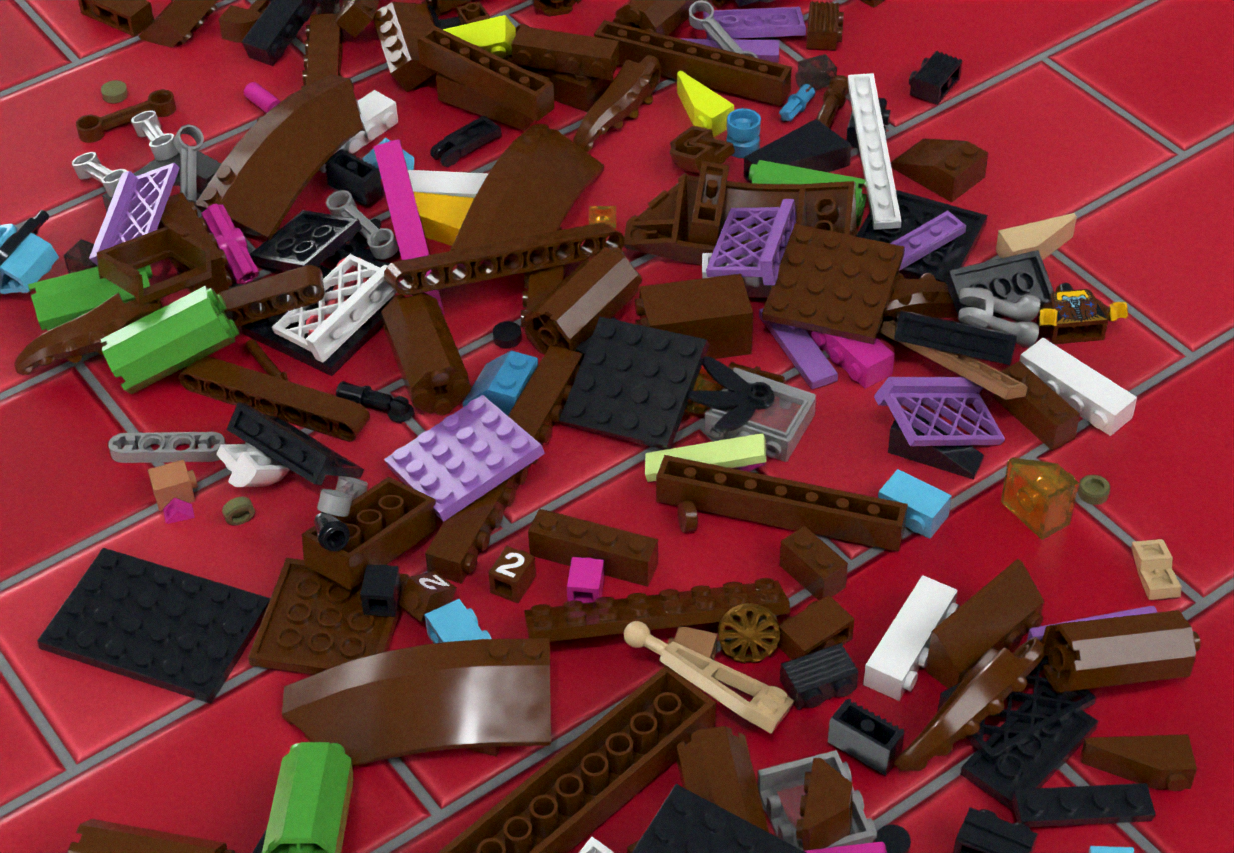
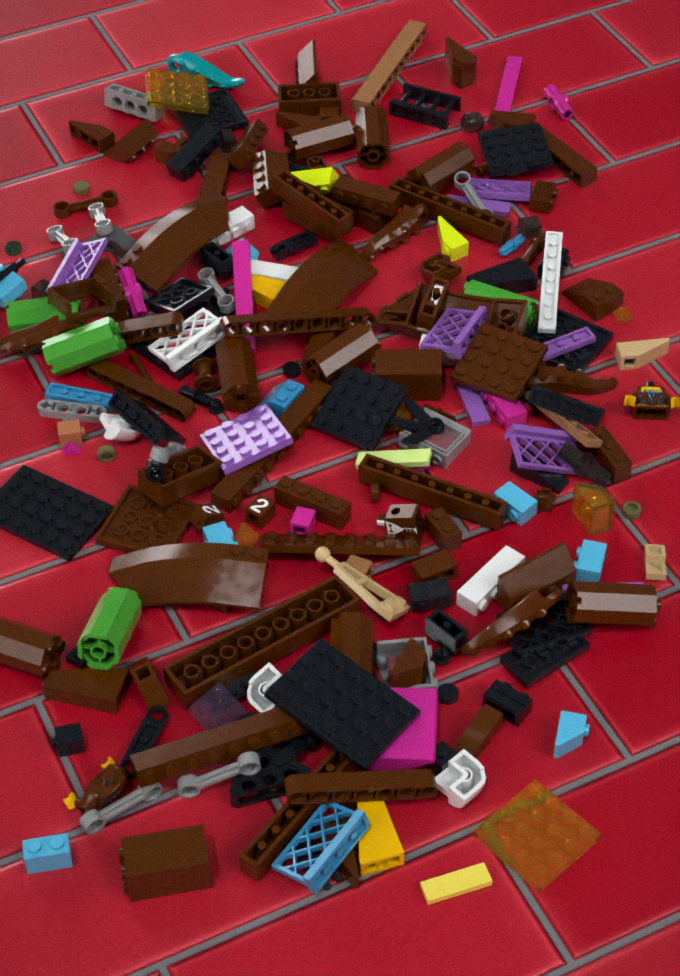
camera: 10 degrees right, 0 degrees up
light grey piece [173,124,204,218] -> none
dark pink cylinder [244,82,281,113] -> none
black brick [360,564,401,617] -> none
clear yellow plate [589,206,616,229] -> none
pearl gold wheel [718,603,780,663] -> none
dark azure wheel [726,108,761,158] -> none
black brick [909,50,962,105] -> none
black plate [943,250,1054,323] -> none
light grey piece [958,287,1040,348] -> none
black plate [1011,783,1156,827] -> none
white brick [1020,338,1137,436] -> none
reddish brown slope [1080,734,1197,791] -> none
none -> tile [4,241,22,256]
none -> dark azure tile [44,382,113,412]
none -> reddish brown hose [192,357,219,393]
none -> clear yellow slope [233,522,260,547]
none -> reddish brown torso [377,504,425,542]
none -> black piece [432,647,451,665]
none -> reddish brown tile [535,487,556,513]
none -> clear smoke piece [556,441,613,488]
none -> medium azure brick [574,539,607,582]
none -> clear yellow plate [613,306,633,323]

